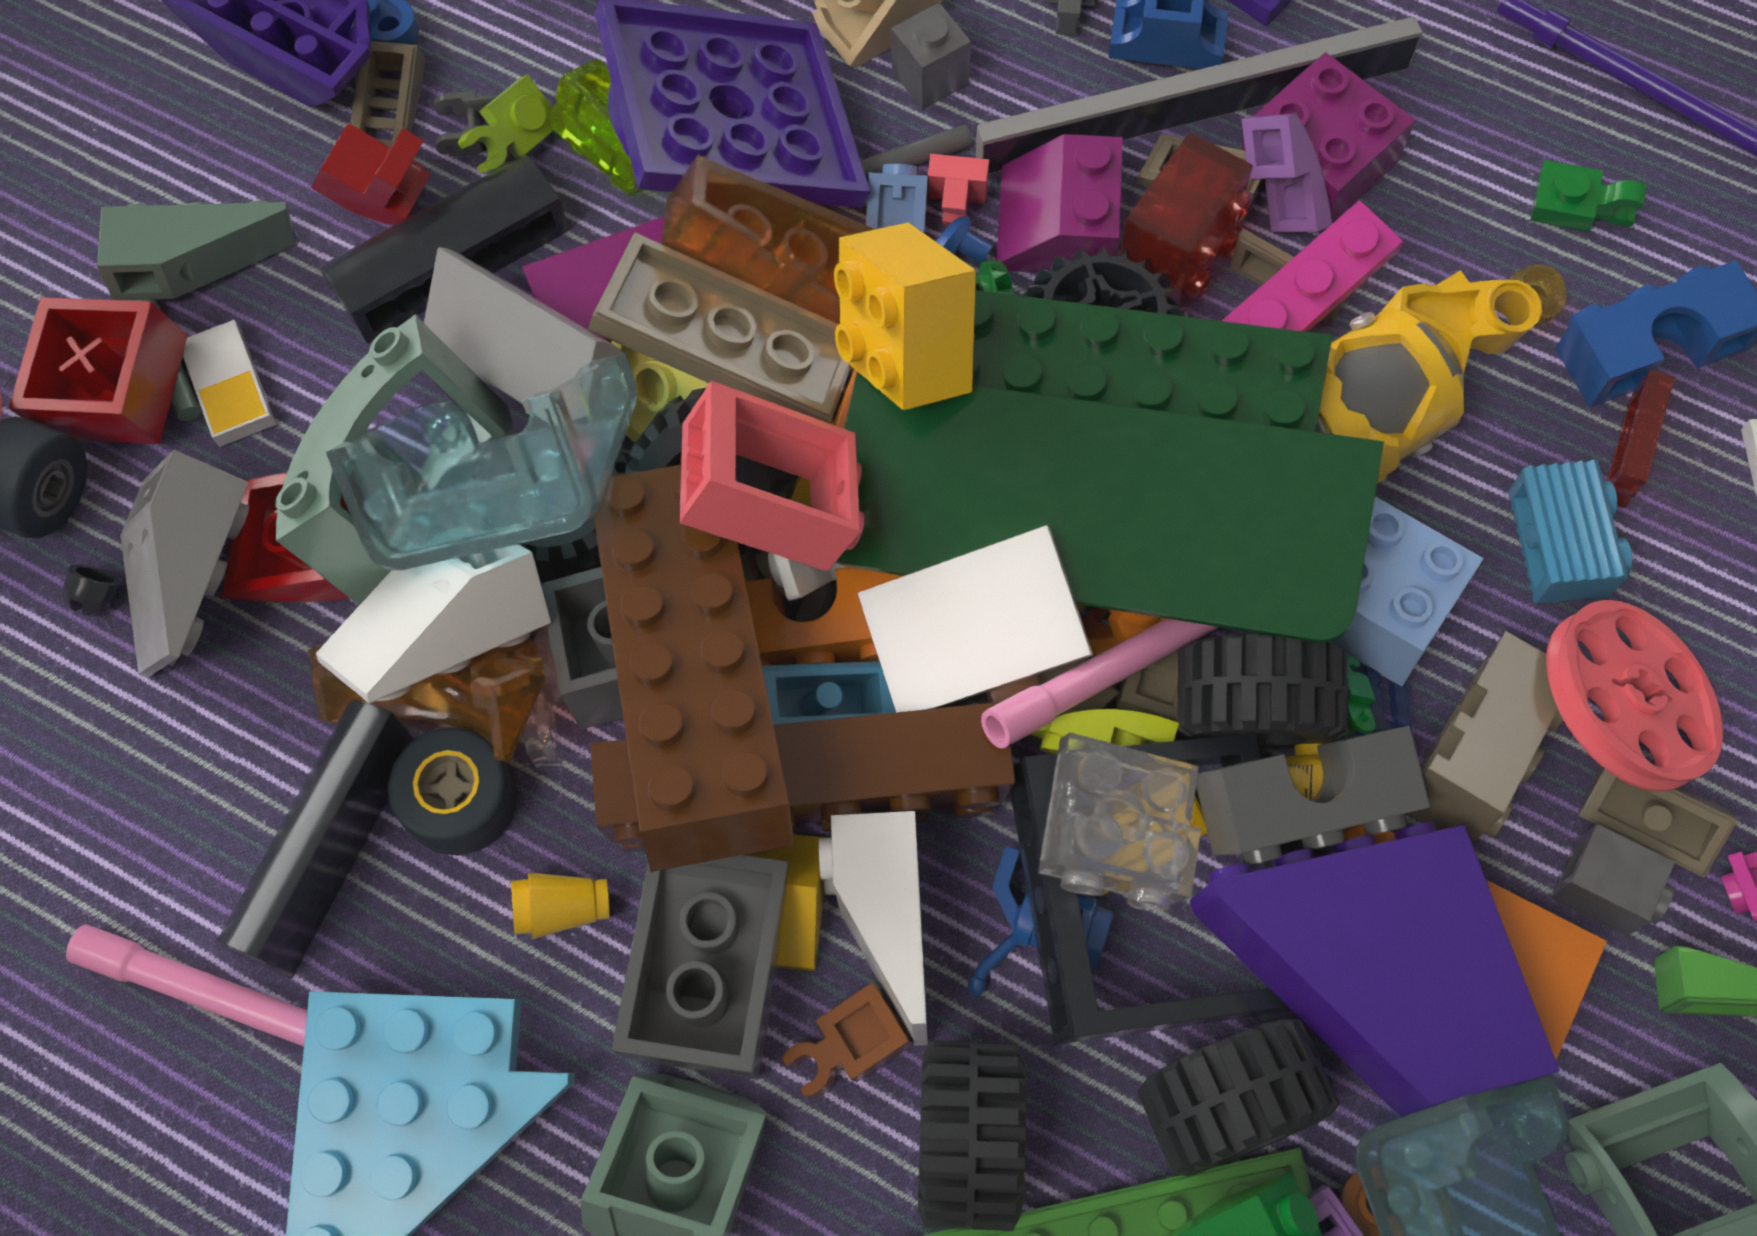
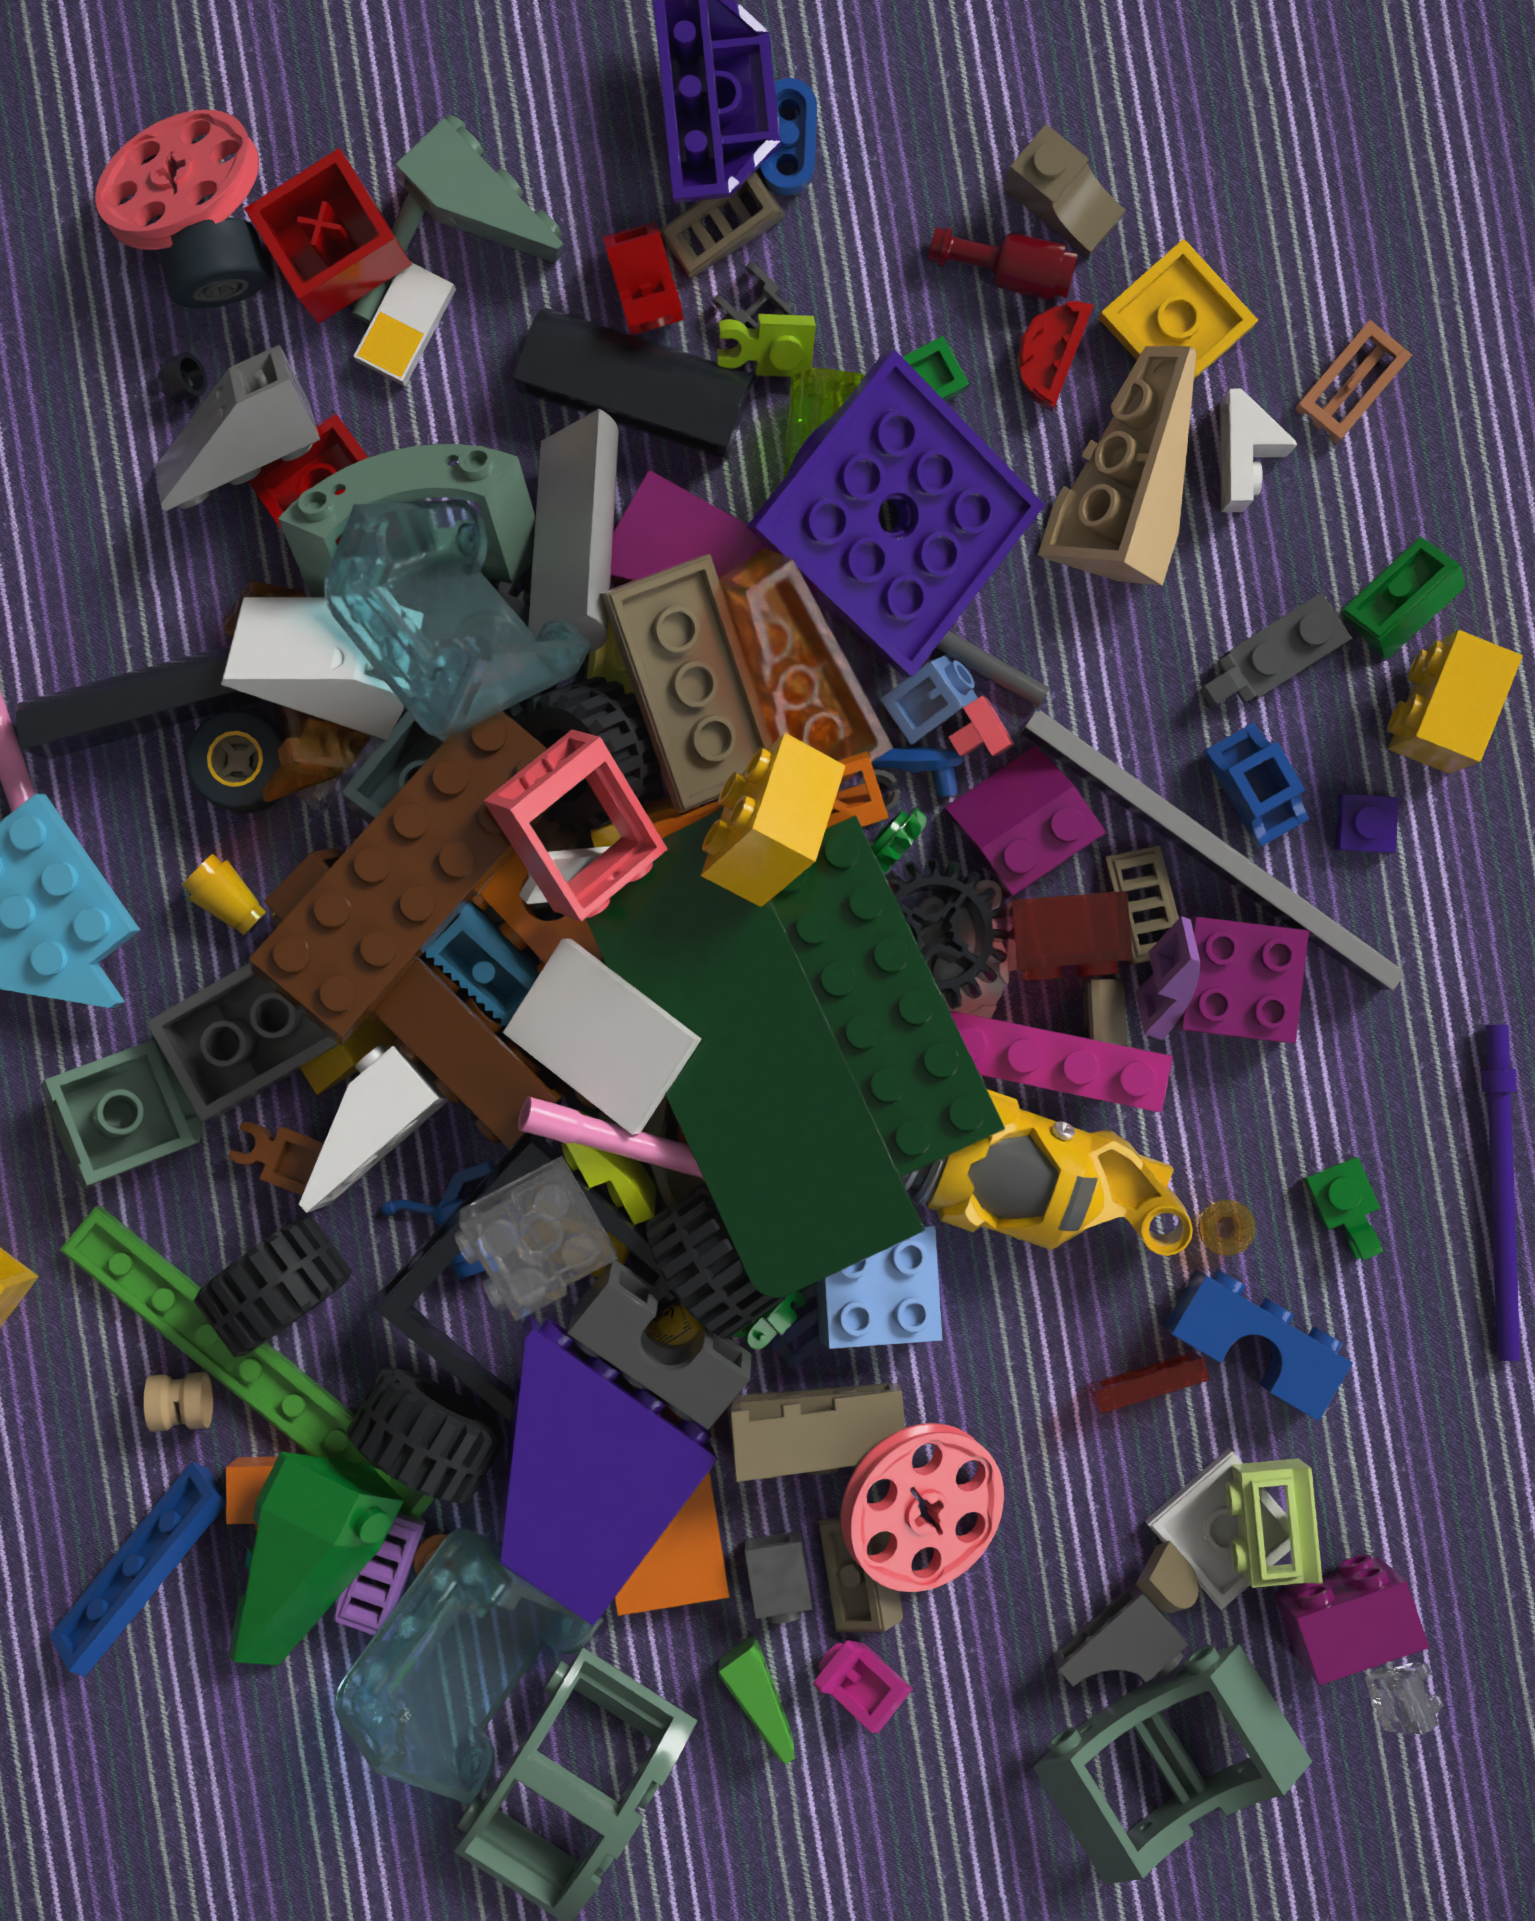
camera: 50 degrees right, 20 degrees up
flat silver brick [891,3,971,110] -> none
dark azure brick [1508,459,1632,604] -> none

